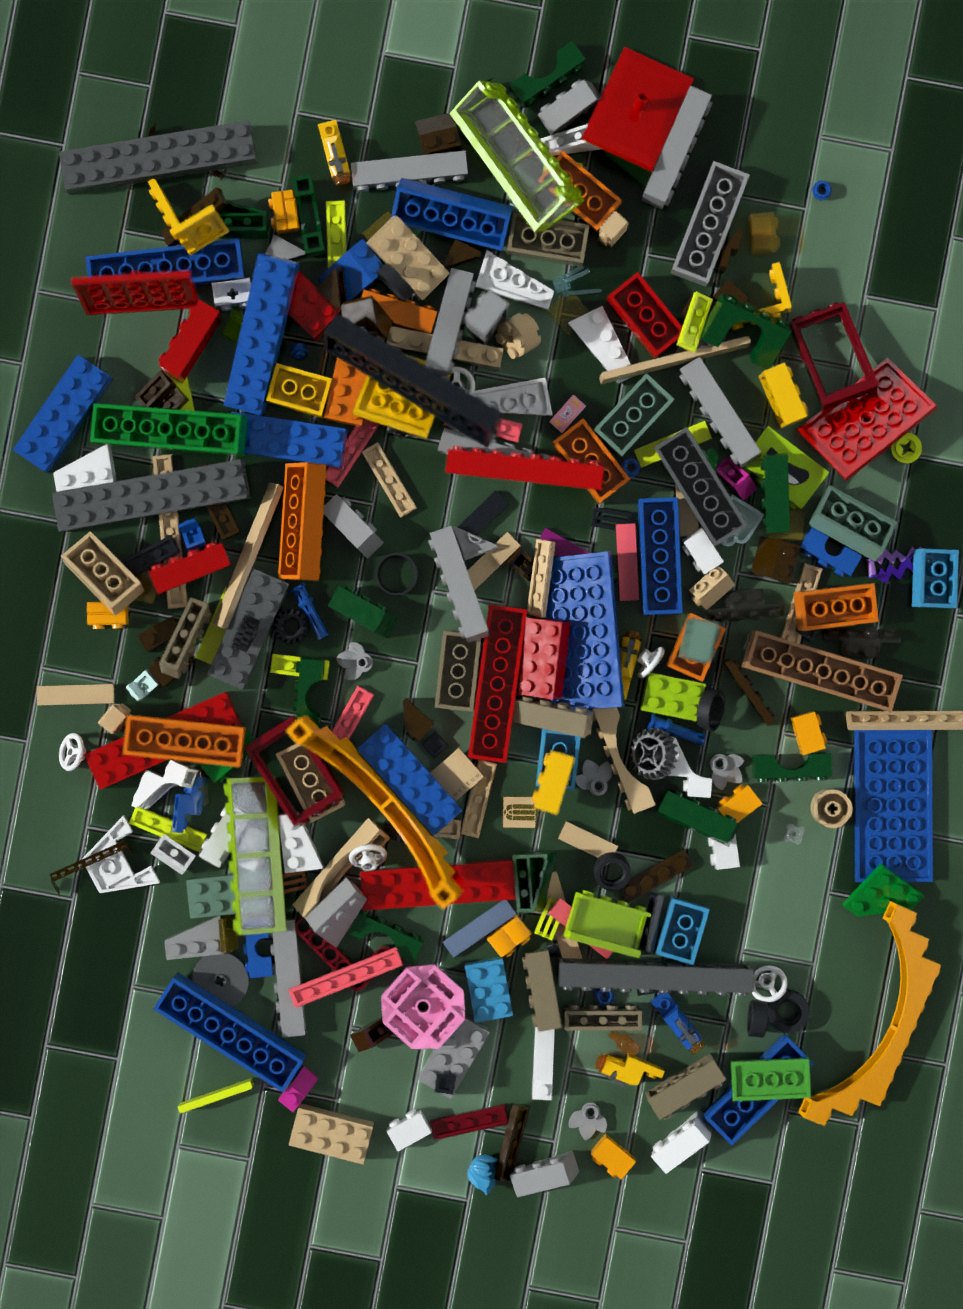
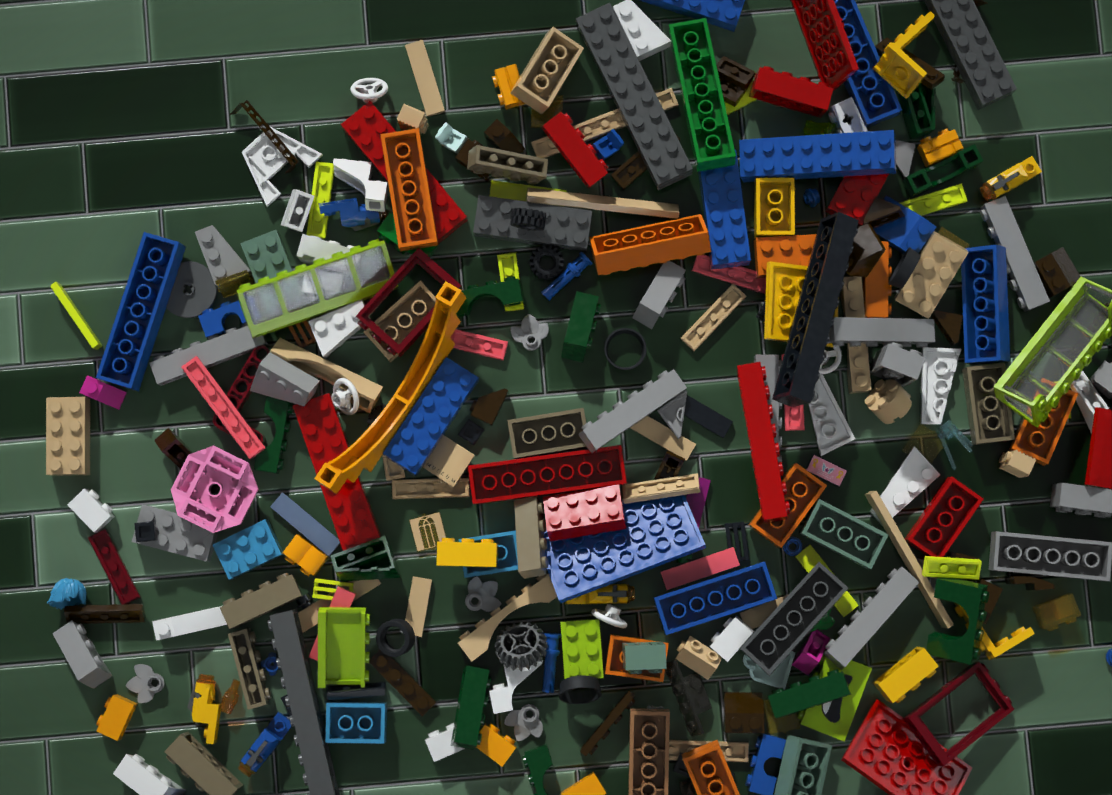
camera: 75 degrees right, 5 degrees down
black tile [120,535,181,576] -> none

